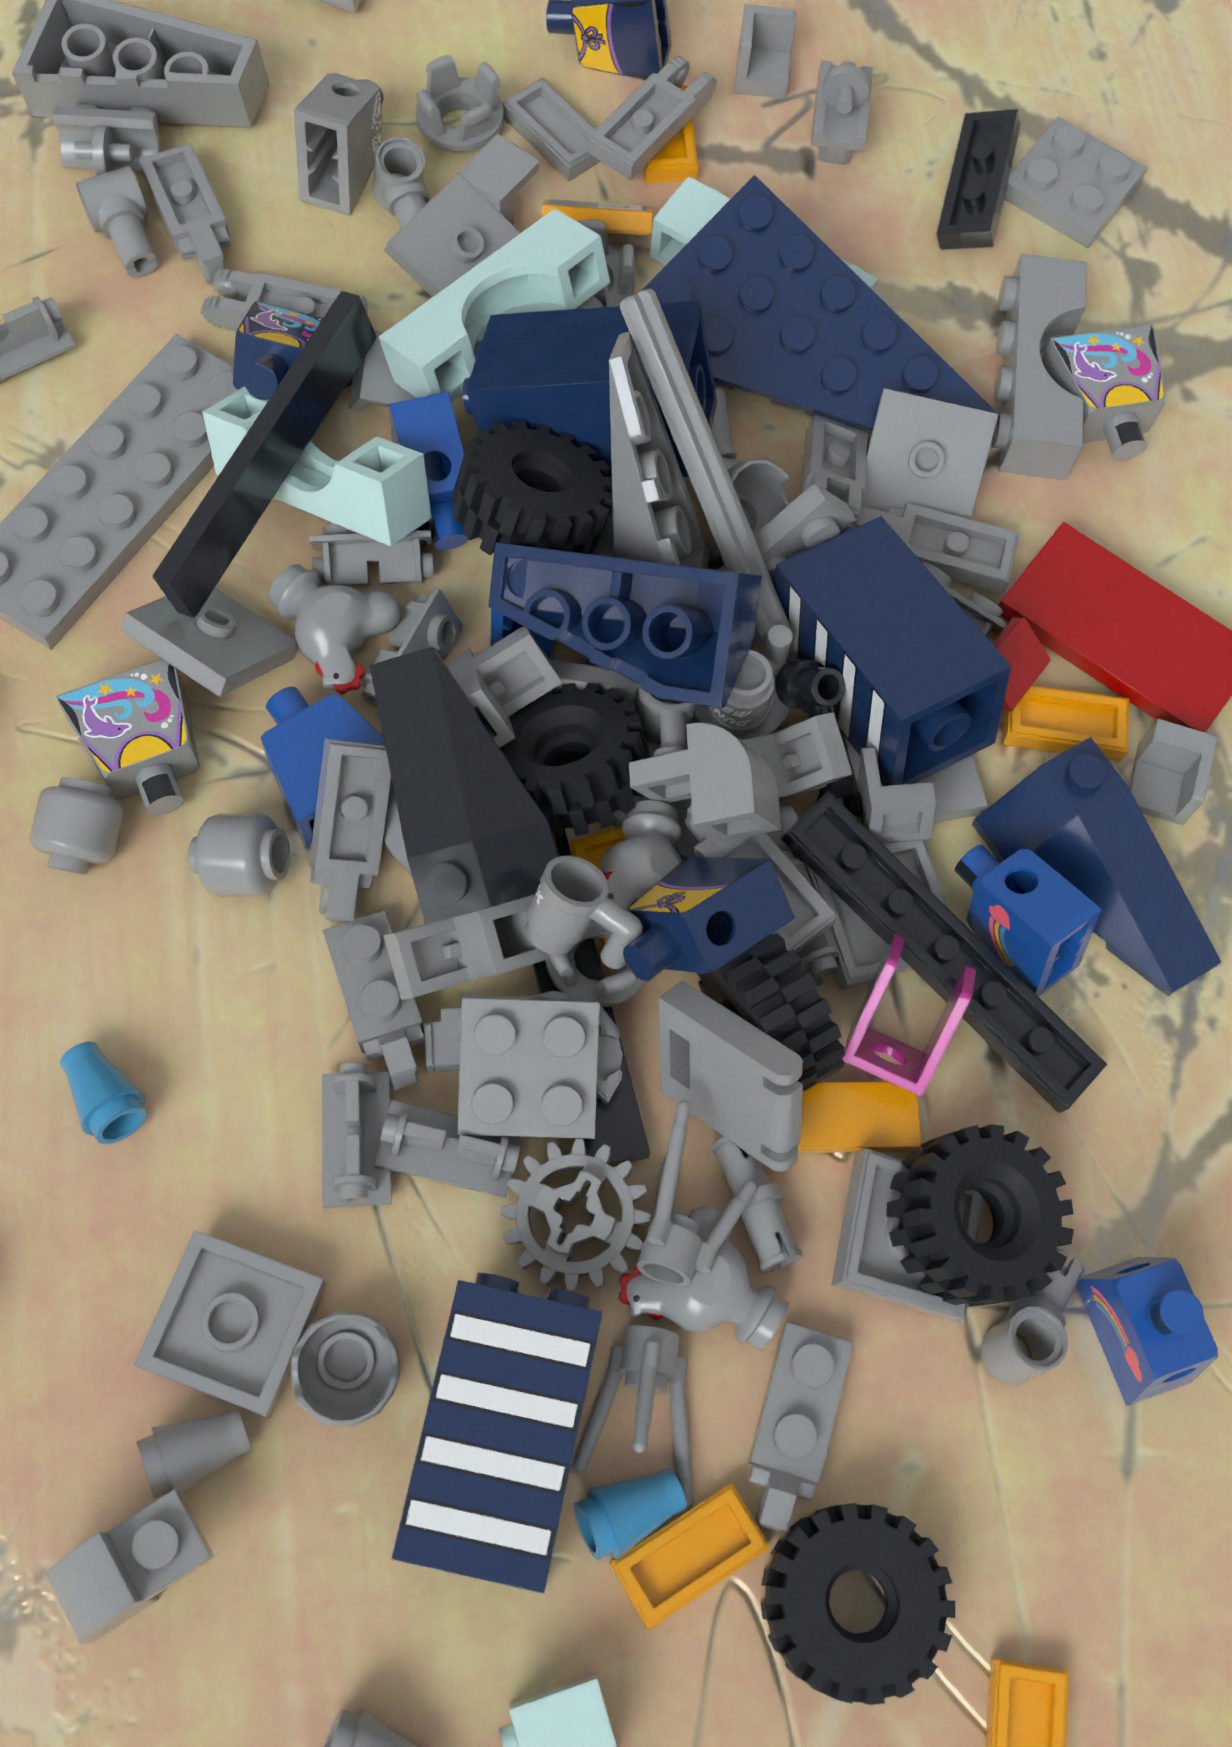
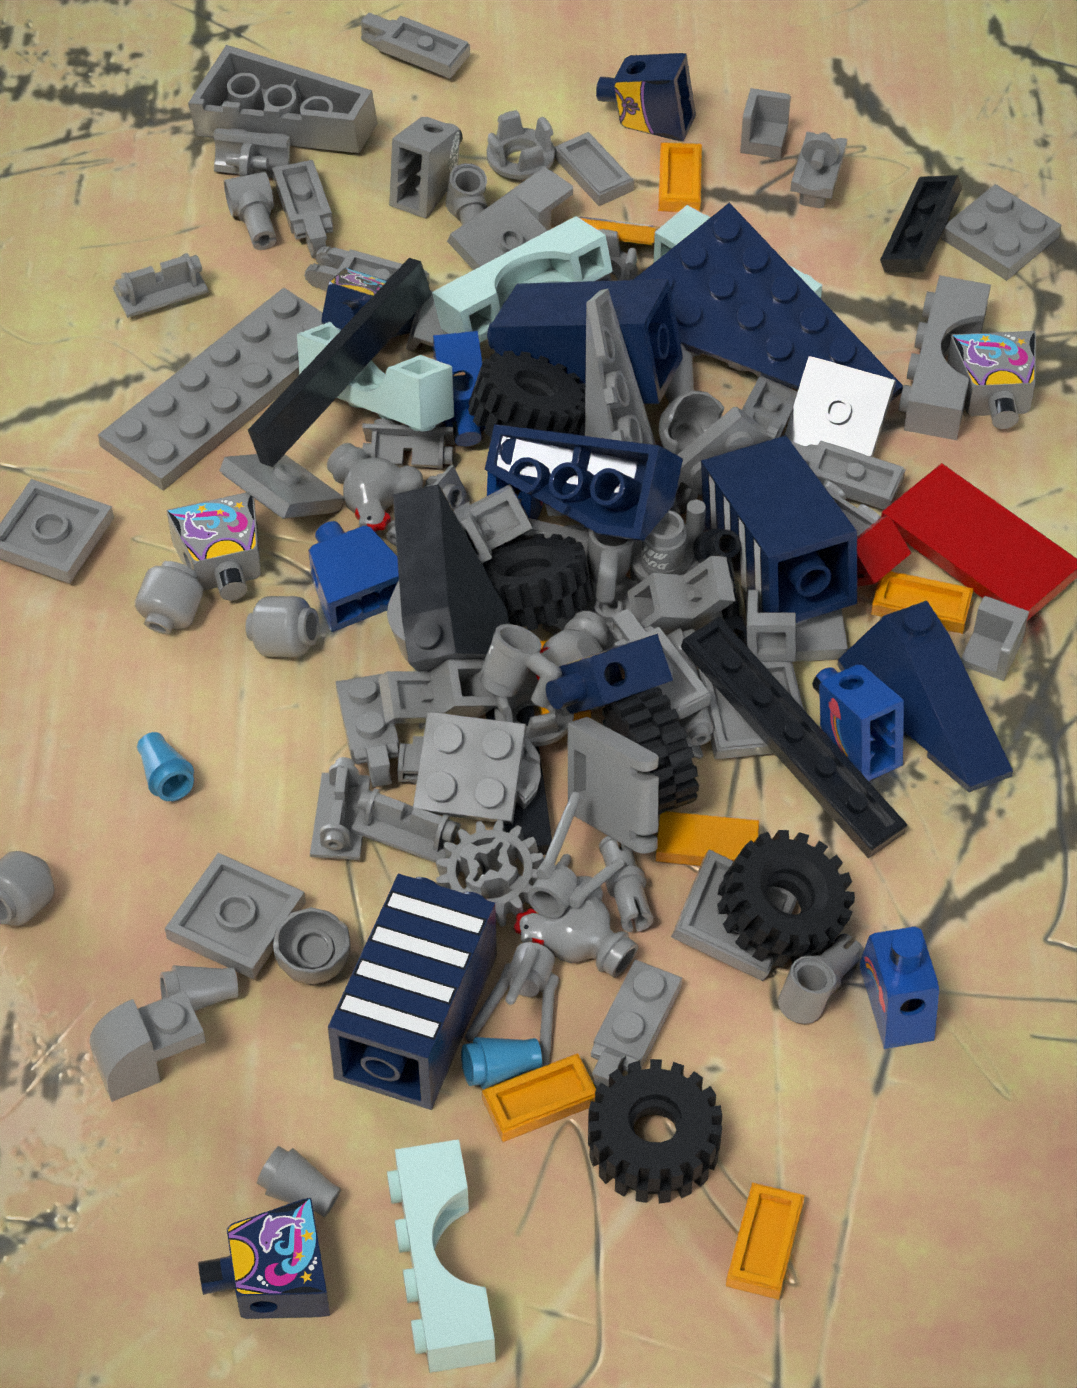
camera: 15 degrees right, 15 degrees down
light grey hinge [309,738,391,922] -> none
light grey hinge [588,56,717,180] -> none
light grey axle [620,289,793,650] -> none
light grey brick [629,723,781,842] -> none
dark pink piece [842,934,976,1097] -> none

